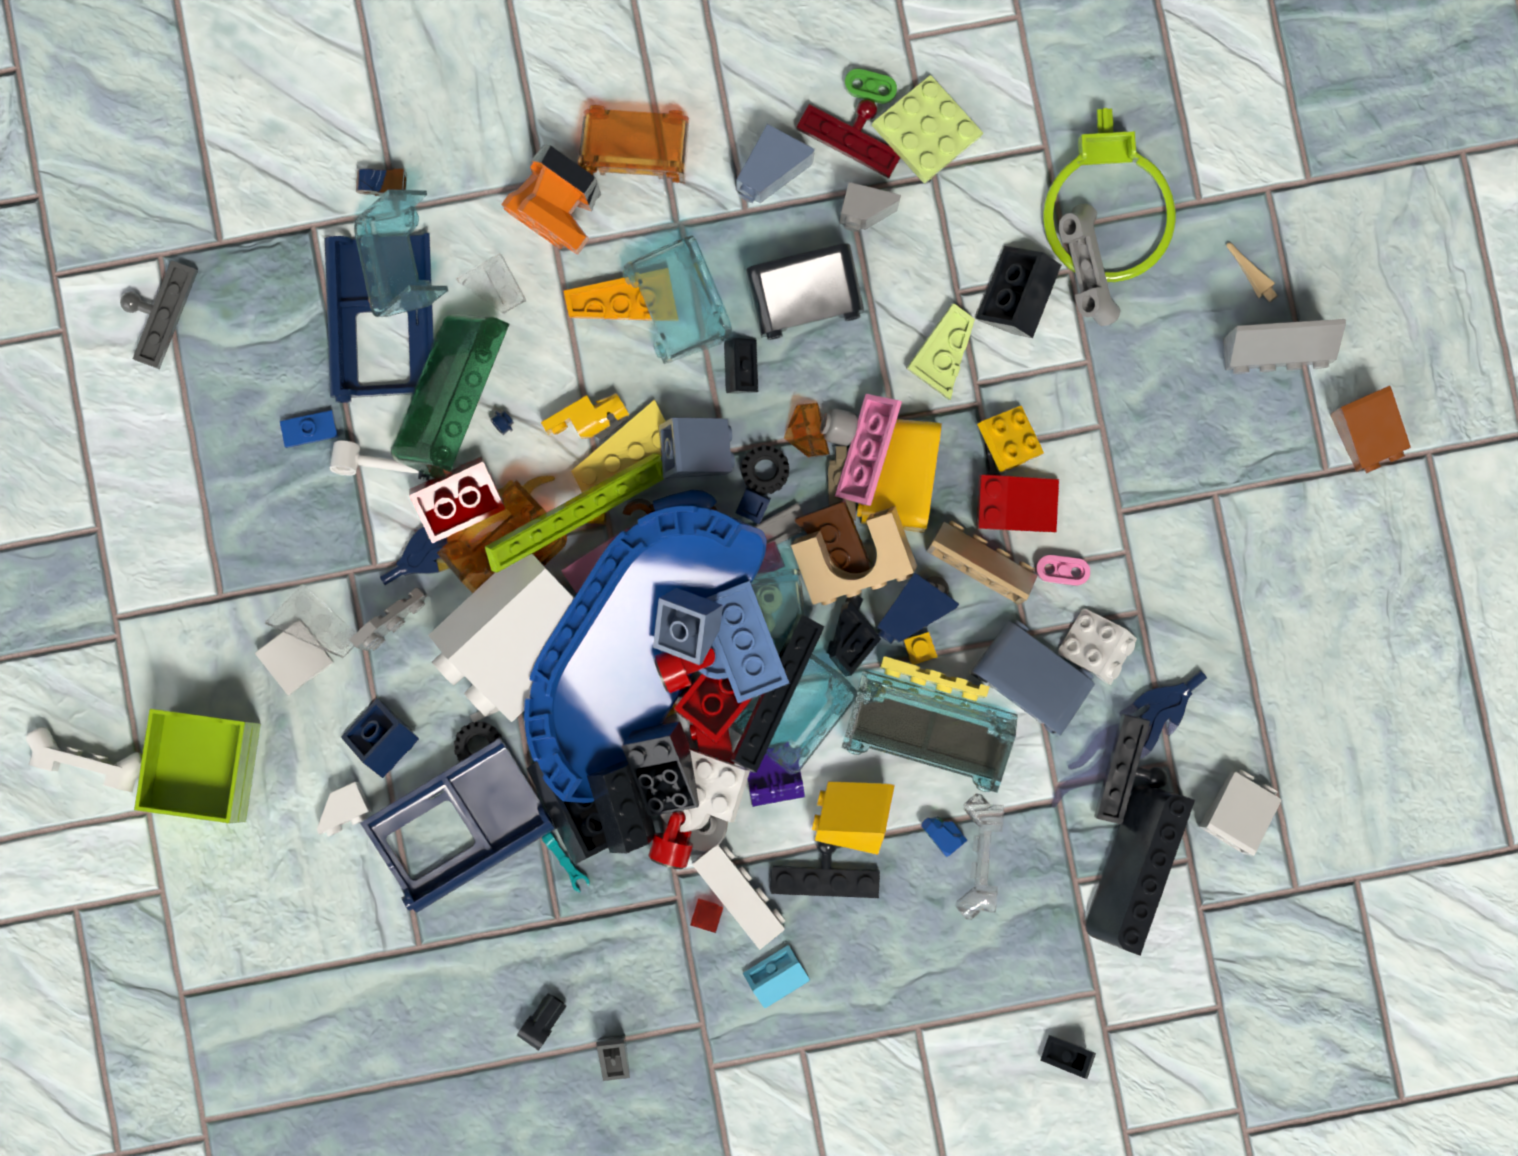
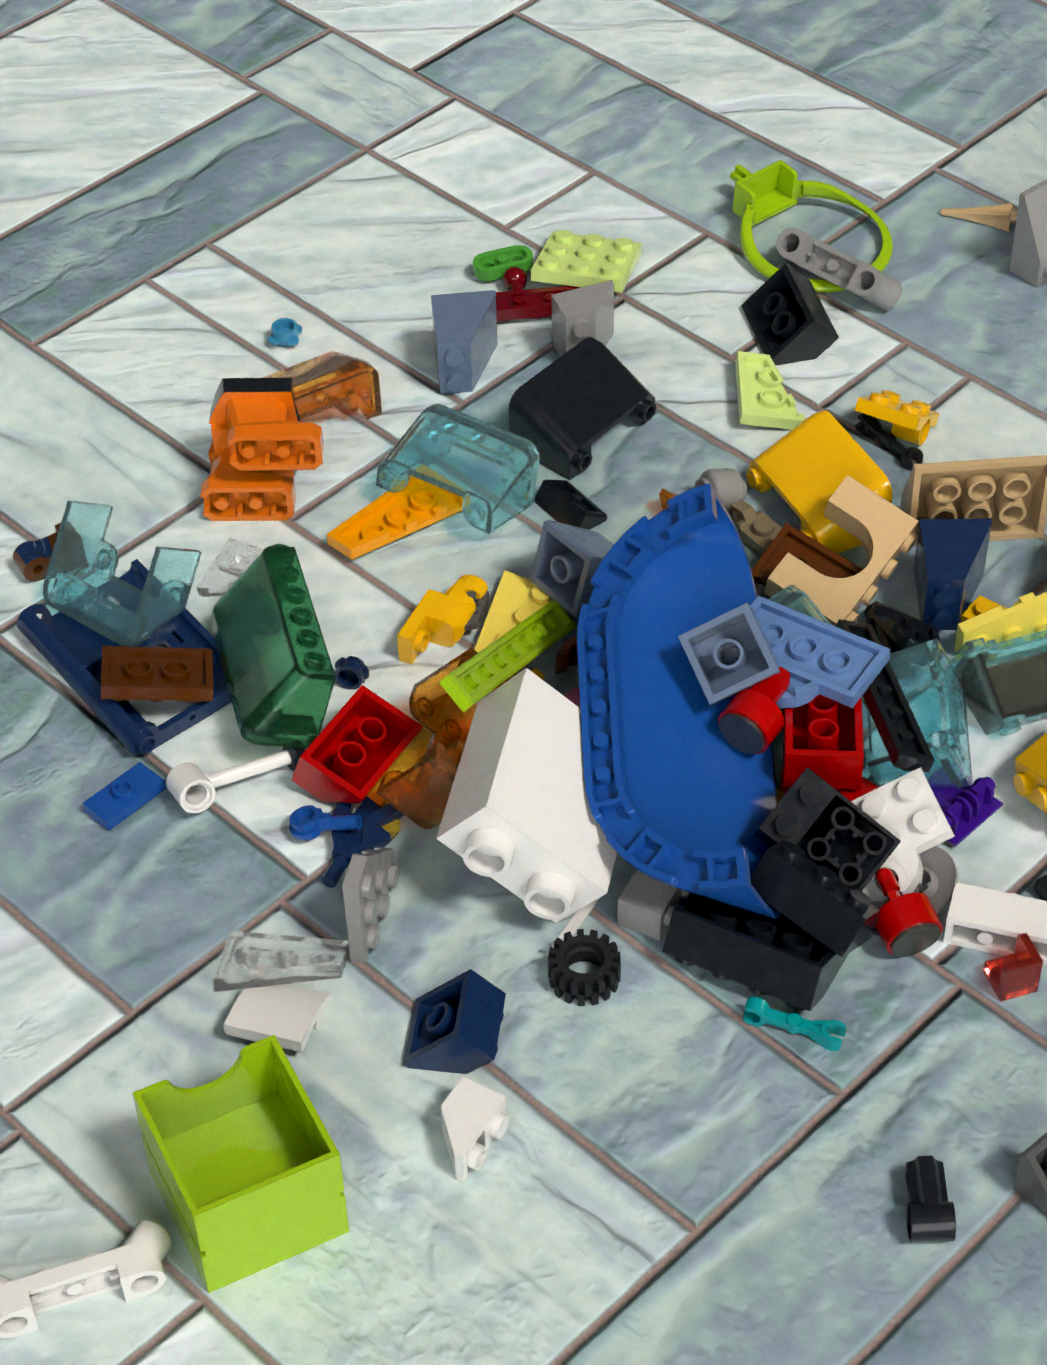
camera: 35 degrees left, 40 degrees down
piece [360,738,556,913] -> none
bright pink slope [835,394,902,506] -> none
red slope [976,475,1059,533] -> none
none -> reddish brown plate [101,646,213,703]
none -> dark azure plate [268,318,302,347]
none -> blue plate [289,805,363,840]

